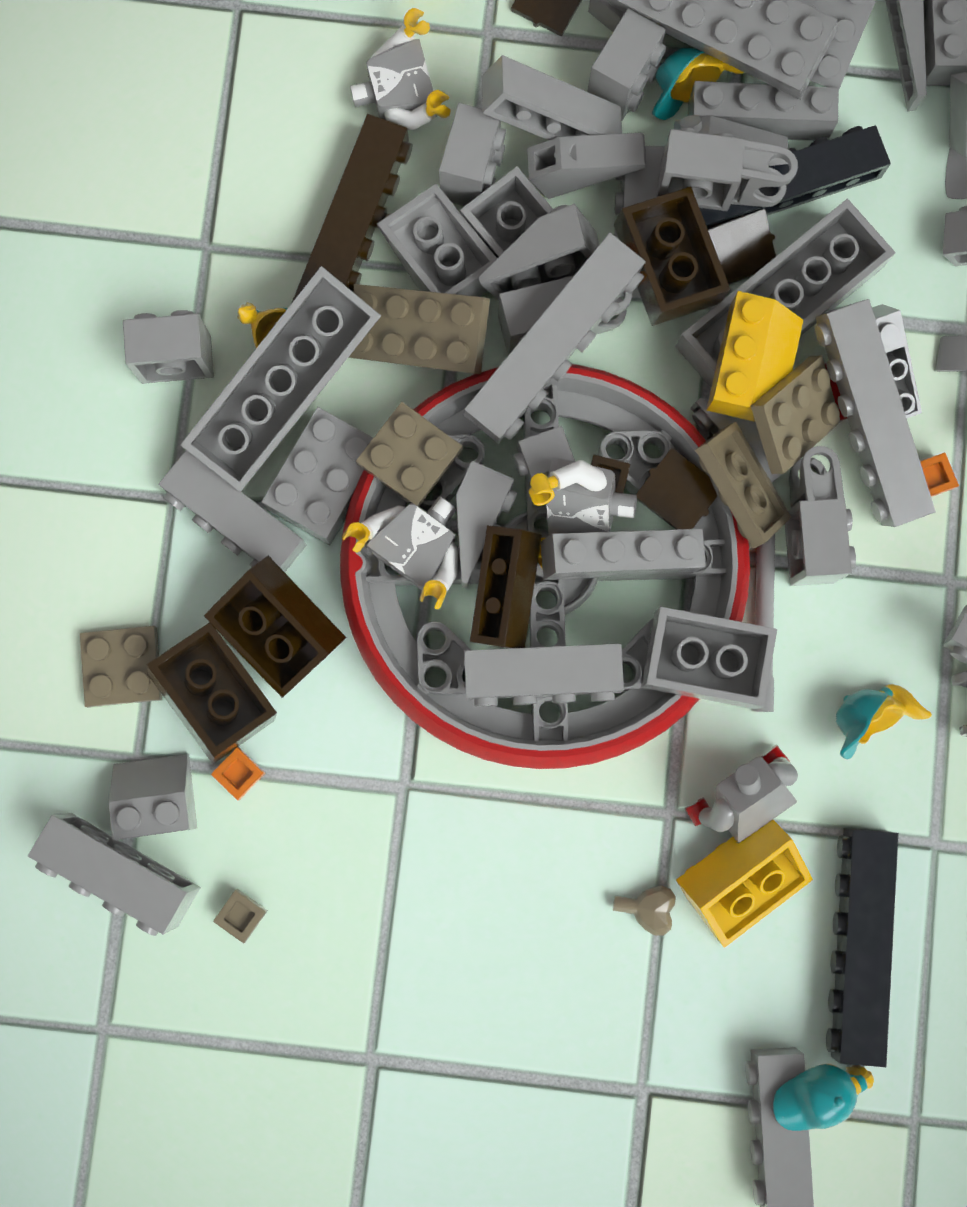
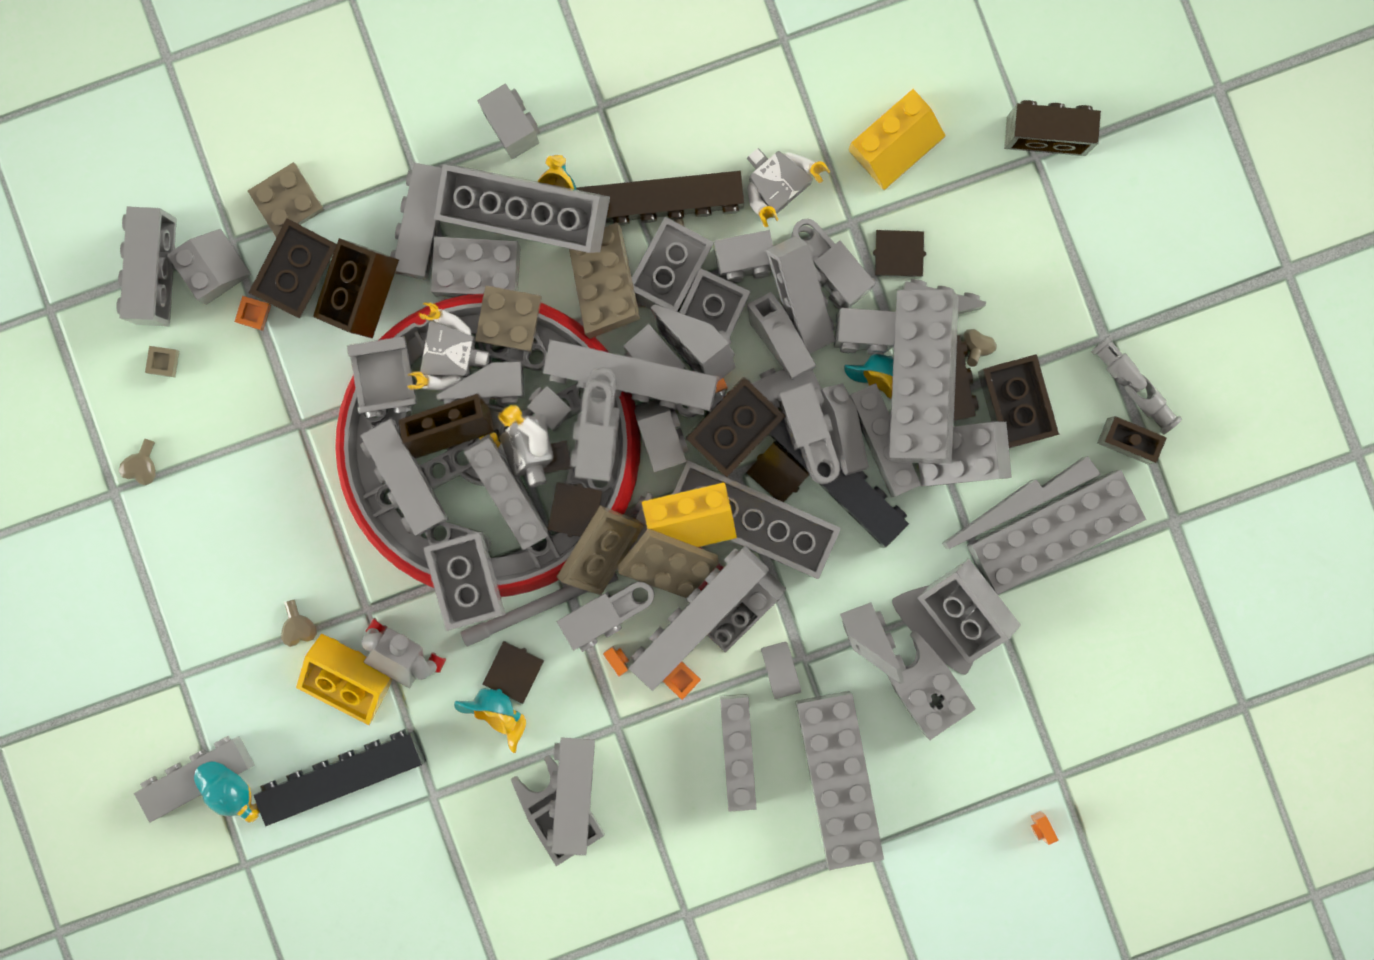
camera: 70 degrees right, 5 degrees up
none -> dark tan rock [119,438,156,486]
none -> light grey panel [347,336,417,418]
none -> dark brown piece [482,641,544,704]
none -> light grey brick [571,367,620,481]
none -> orange plate [603,646,630,676]
none -> light grey brick [634,399,689,473]
none -> light grey brick [791,219,876,310]

